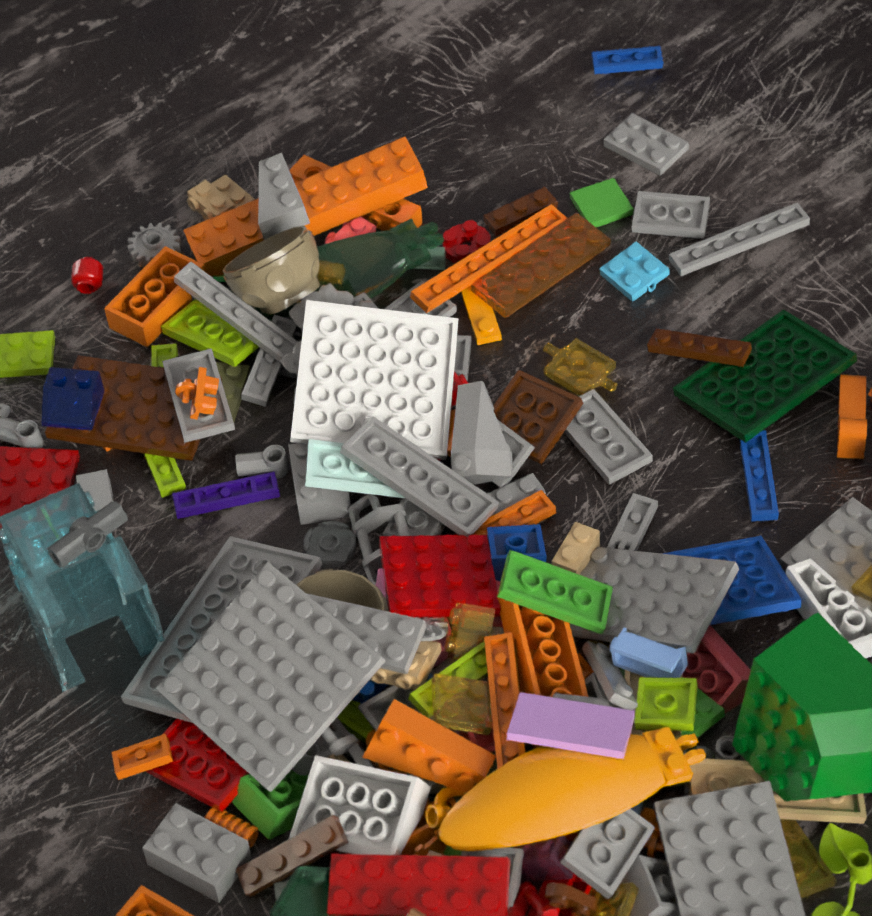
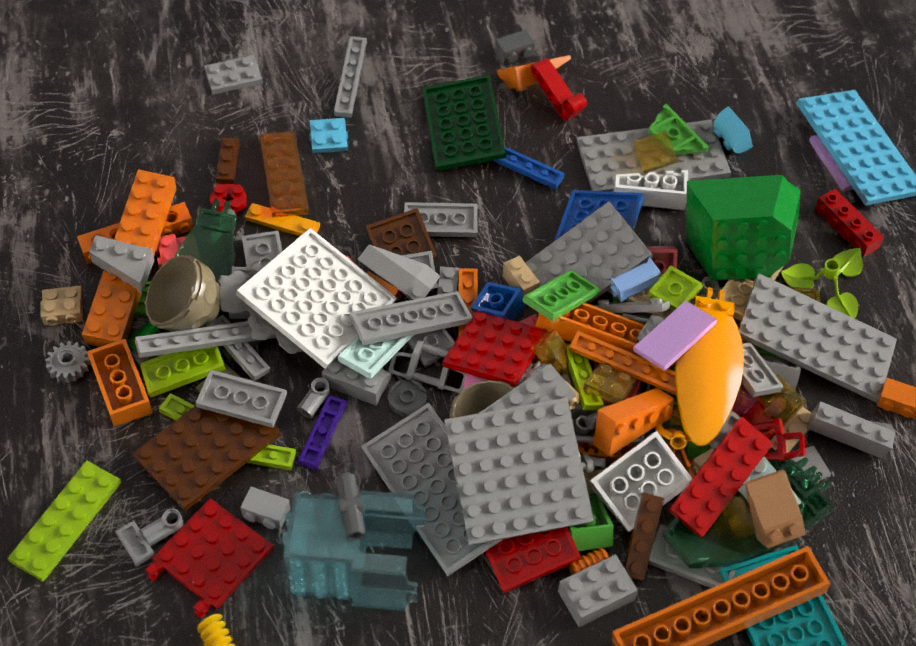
camera: 65 degrees left, 5 degrees up
clear blue slope [41,367,104,430] -> none
red head [71,257,104,294] -> none
orange plate [112,734,173,780] -> none
orange hips [175,367,219,420] -> none
orange plate [410,204,568,313] -> none
clear yellow plate [543,338,617,396] -> none
bright green tile [570,178,634,229] -> none
blue plate [592,46,663,74] -> none
light grey hinge [607,493,658,551] -> none
light grey plate [632,191,710,239] -> none
reddish brown plate [647,328,752,367] -> none
orange beam [837,374,867,459] -> none

